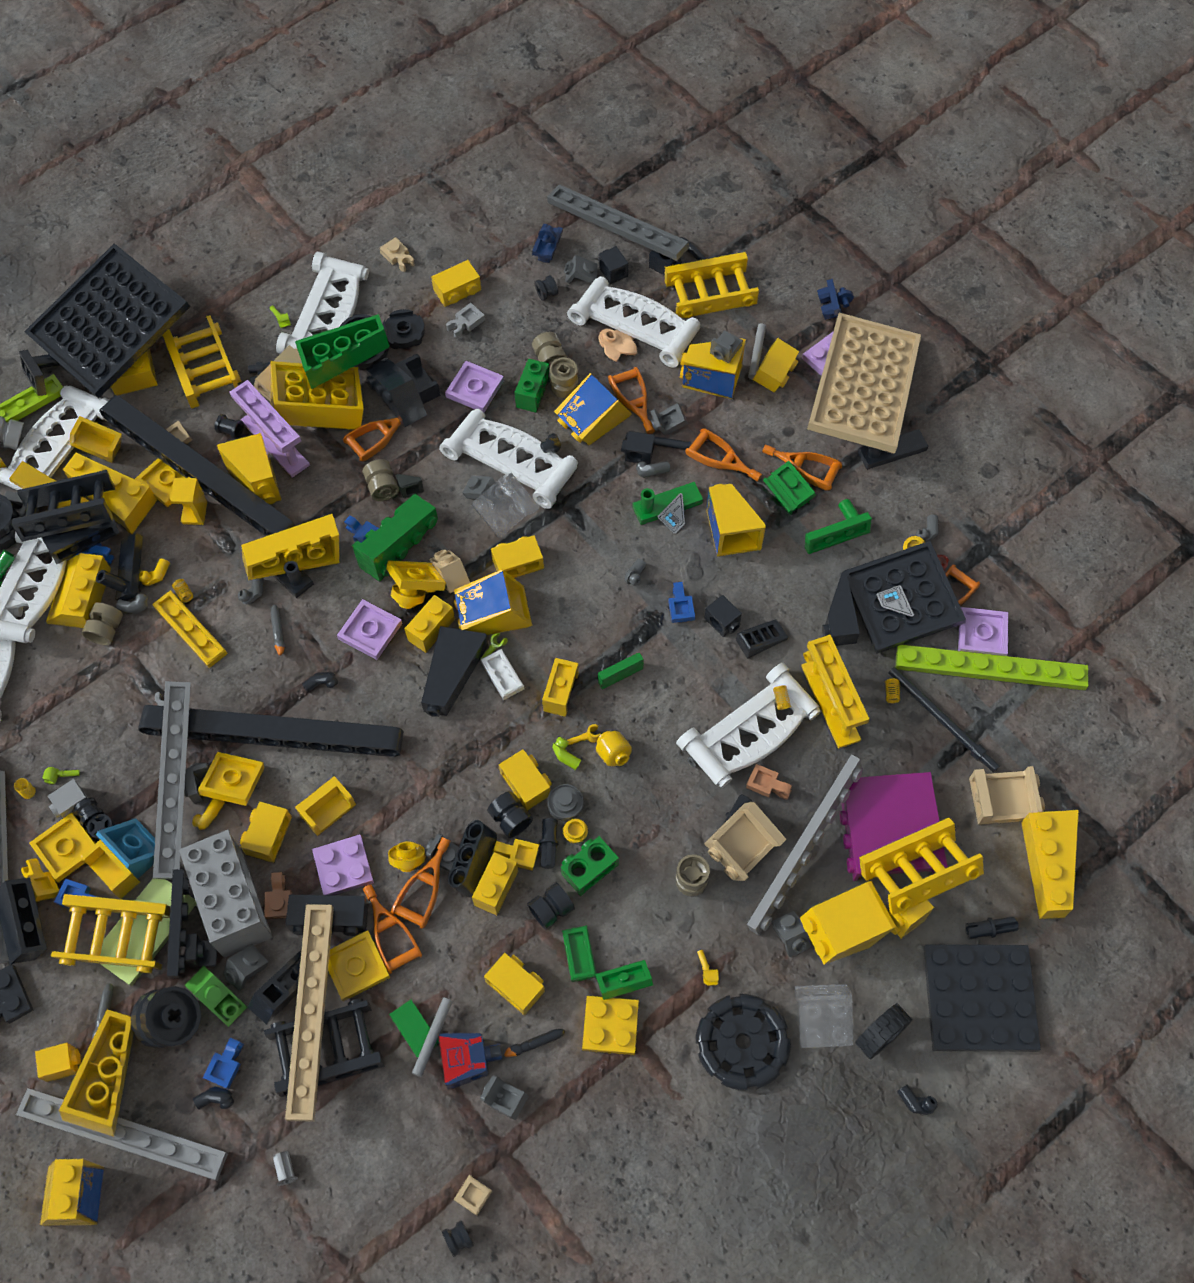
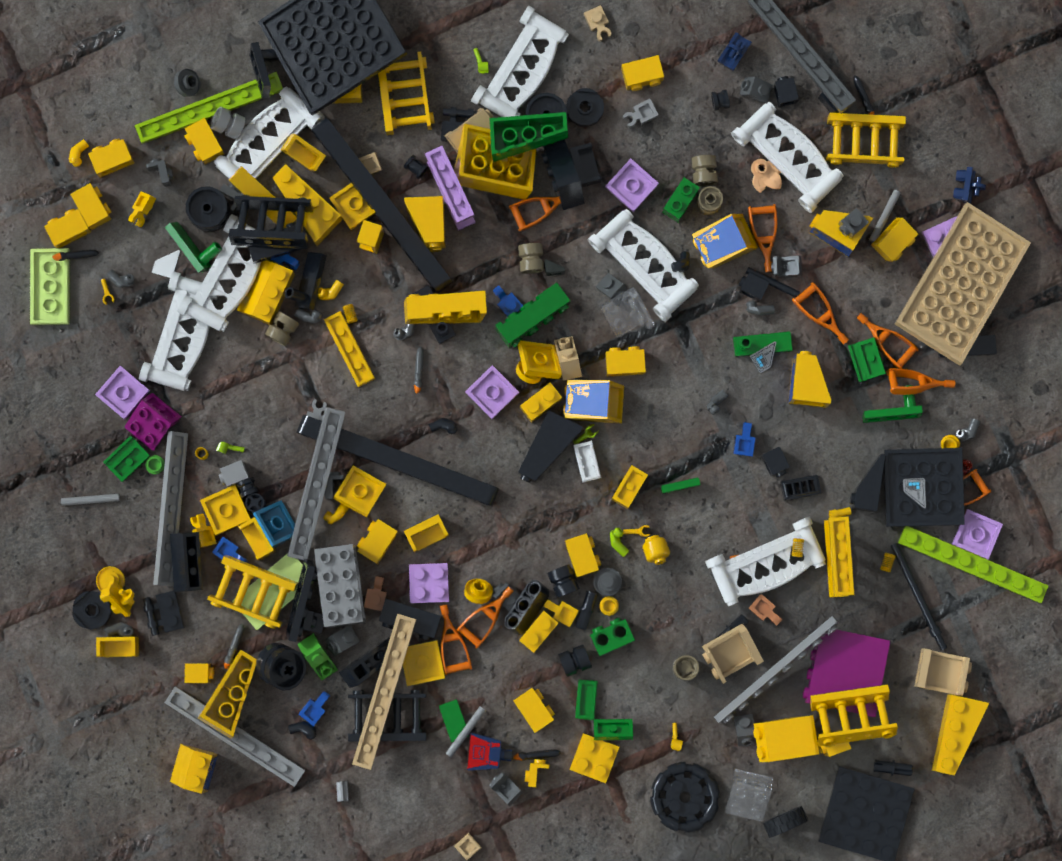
camera: 15 degrees right, 20 degrees up
none -> yellow bracket [525,759,549,787]
none -> orange piece [886,368,955,395]

